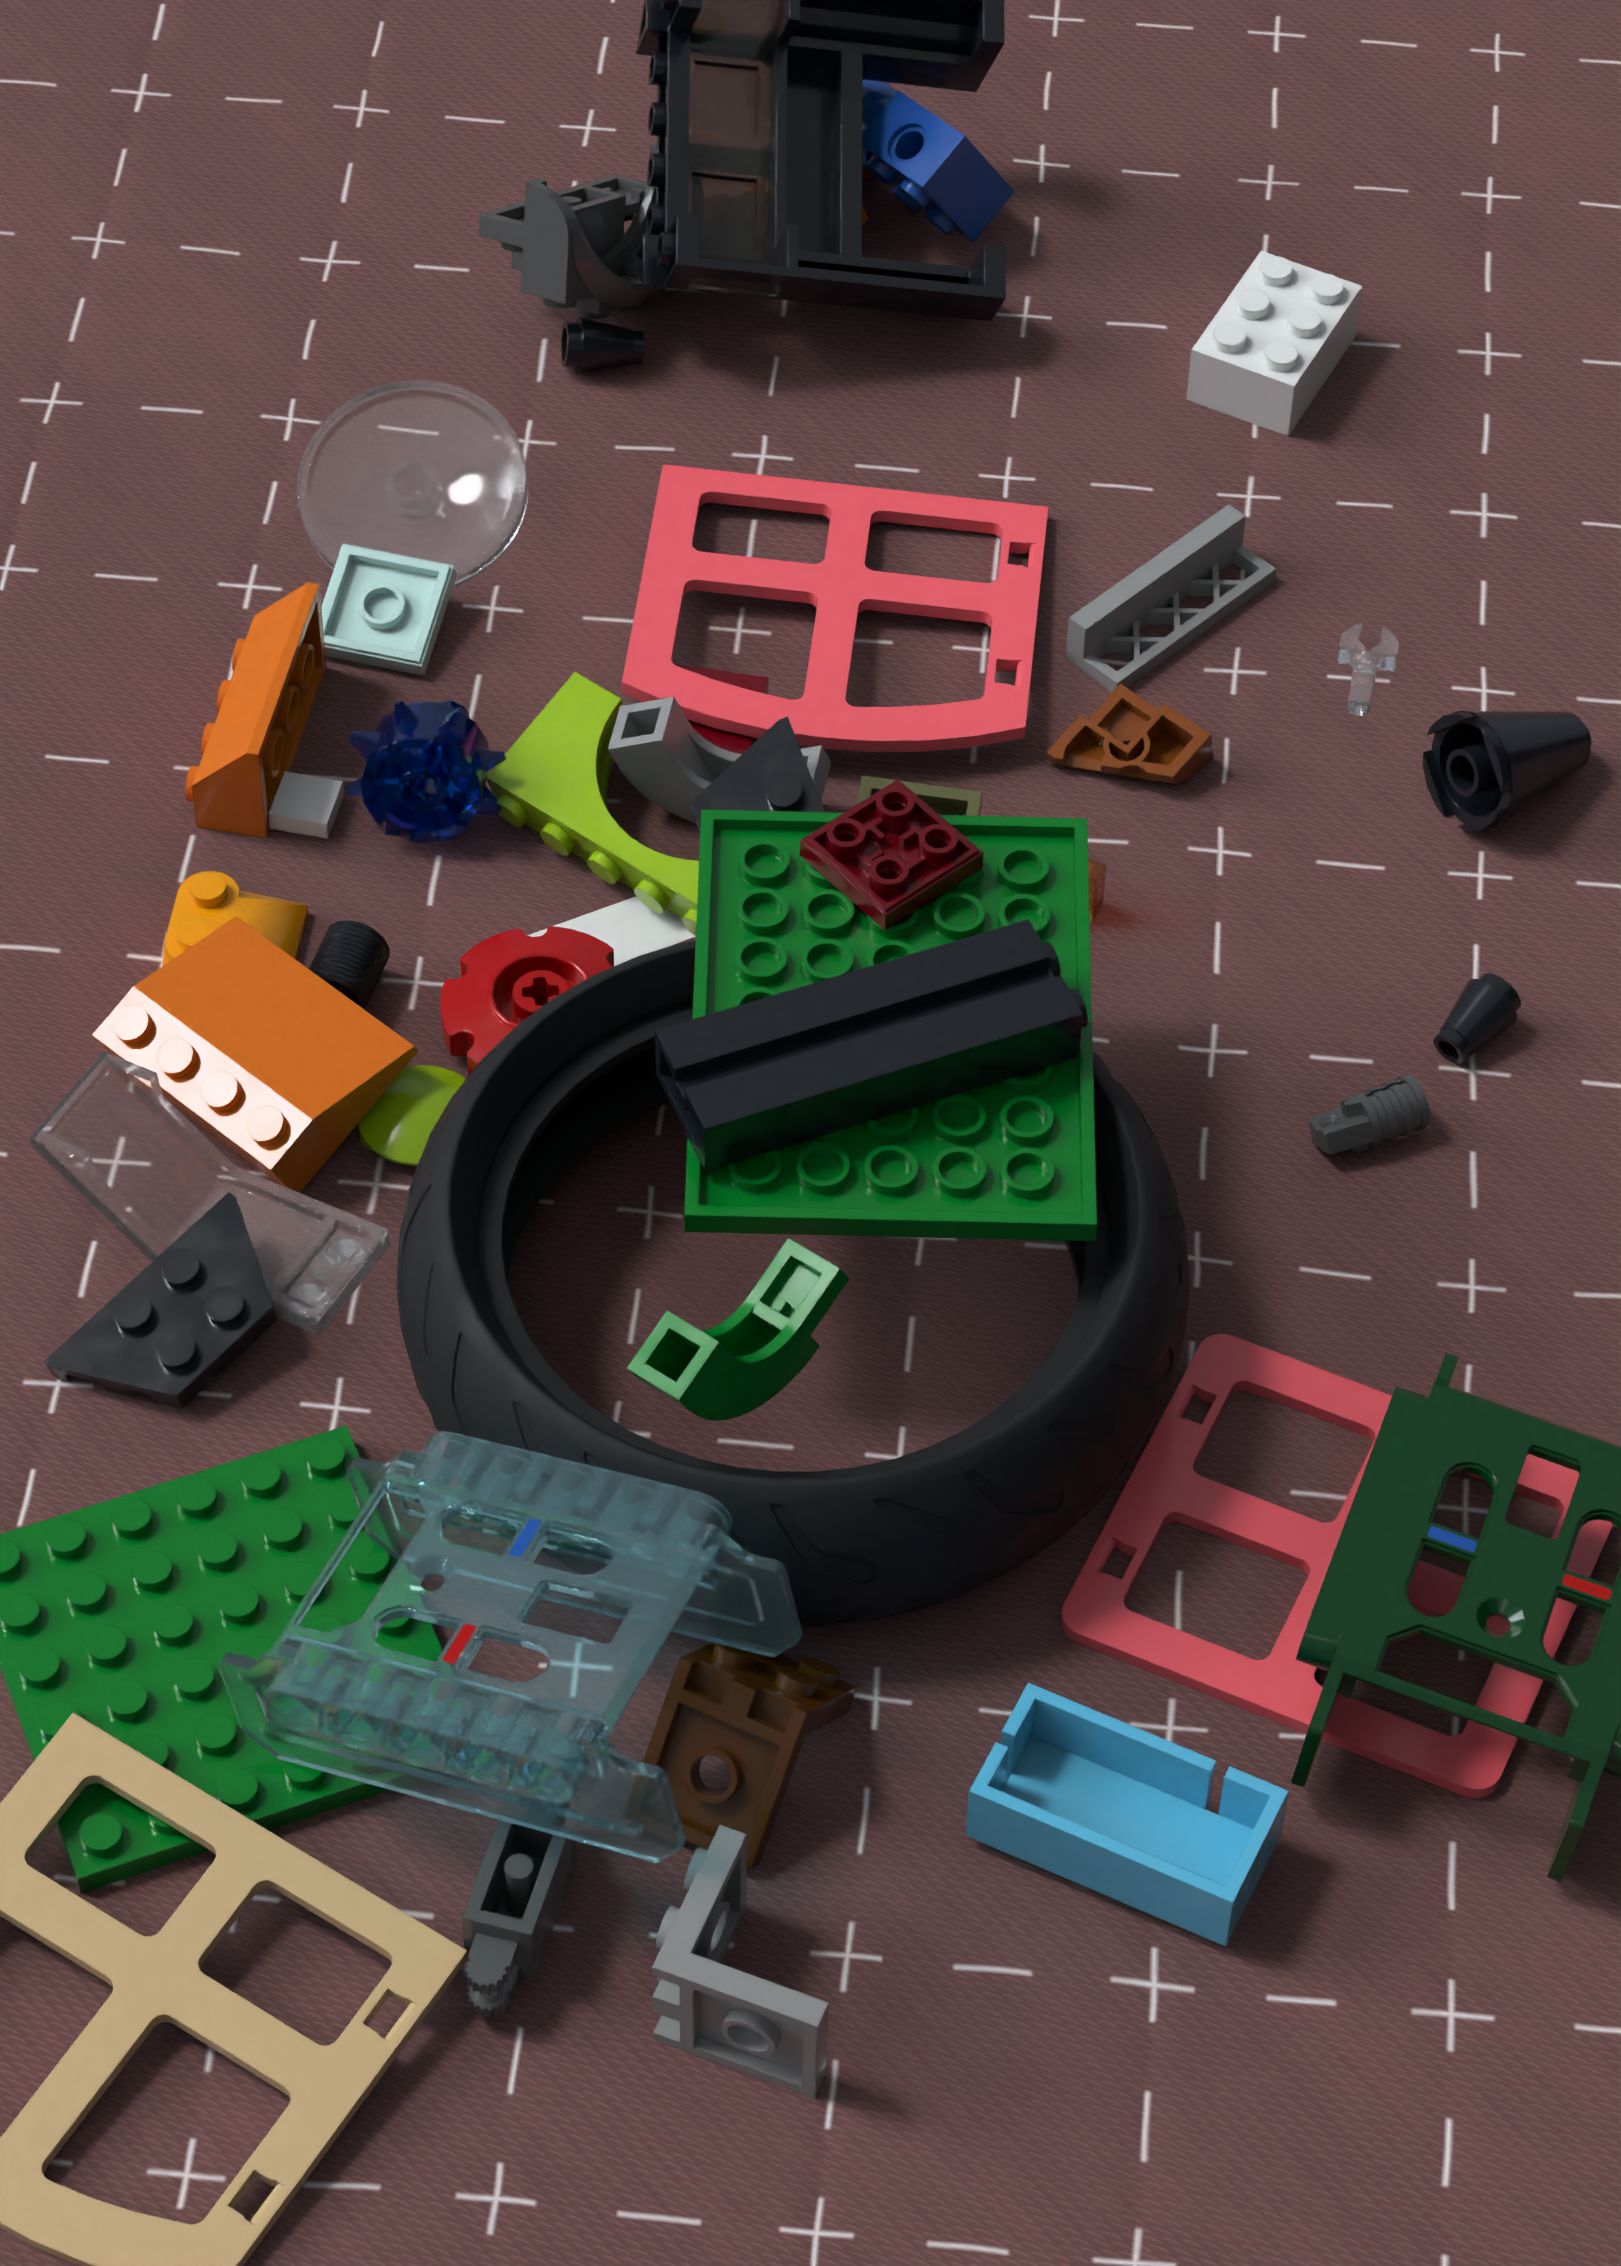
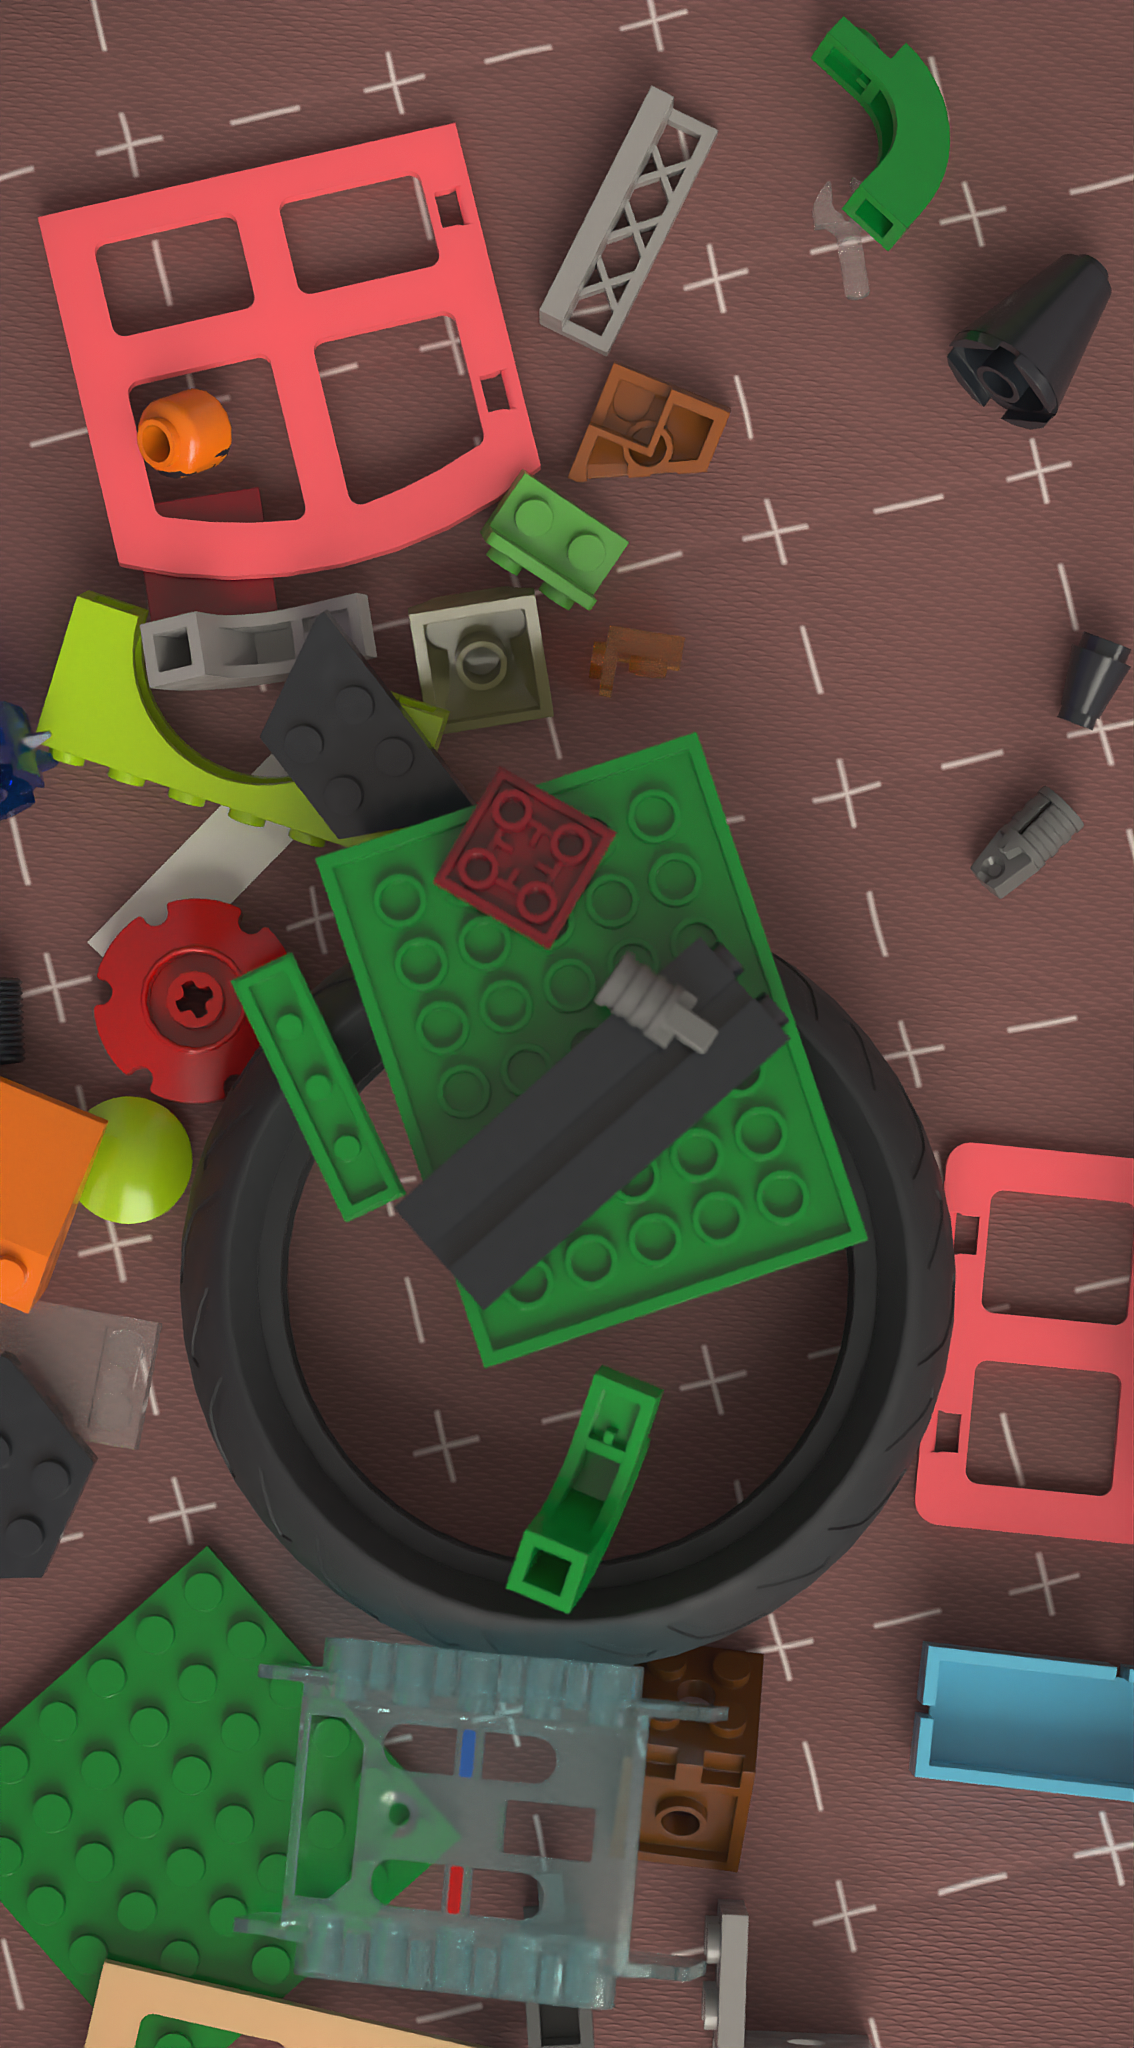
camera: 20 degrees left, 35 degrees up
none -> orange head [137,388,232,479]
none -> green tile [231,952,406,1223]
none -> bright green bracket [480,469,629,611]
none -> dark grey hinge [594,950,719,1054]
none -> green arch [811,16,950,251]

